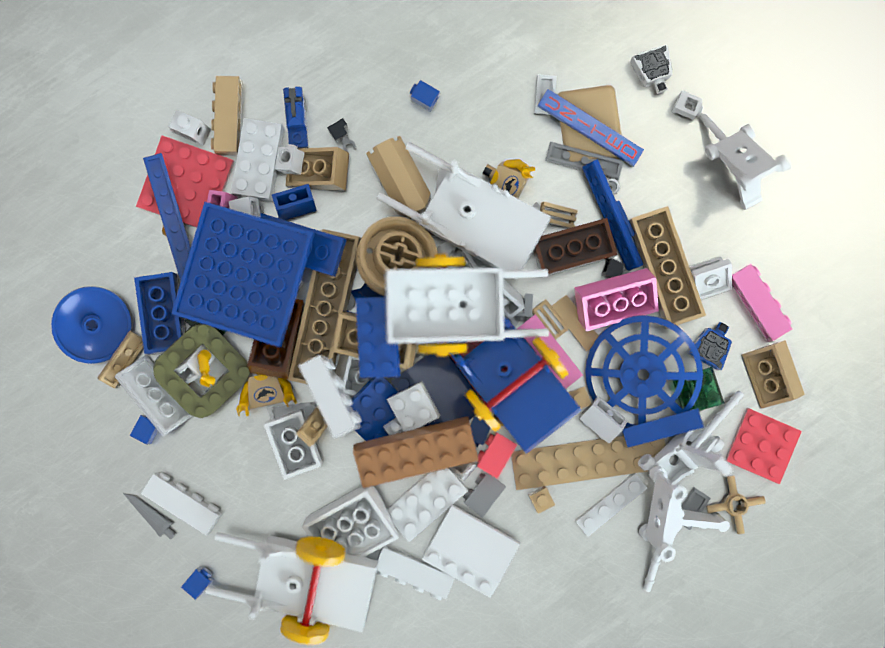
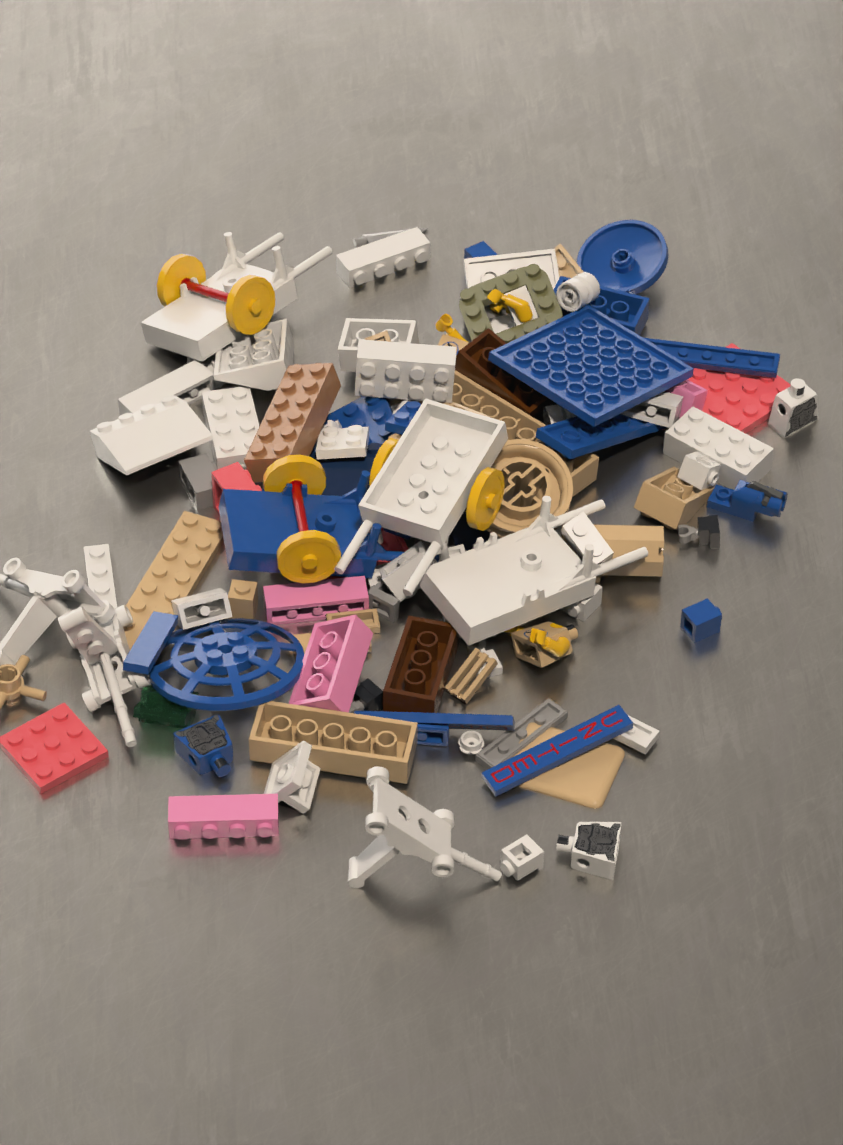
camera: 120 degrees right, 40 degrees down
blue brick [181,567,214,600] -> none
tan brick [211,76,242,155] -> none
blue brick [272,184,316,220] -> none
tan brick [528,486,555,514] -> none
light grey tile [681,487,711,530] -> none
tan slope [742,340,805,409] -> none
none -> white wheel [556,272,600,312]
none -> white brick [562,511,614,564]

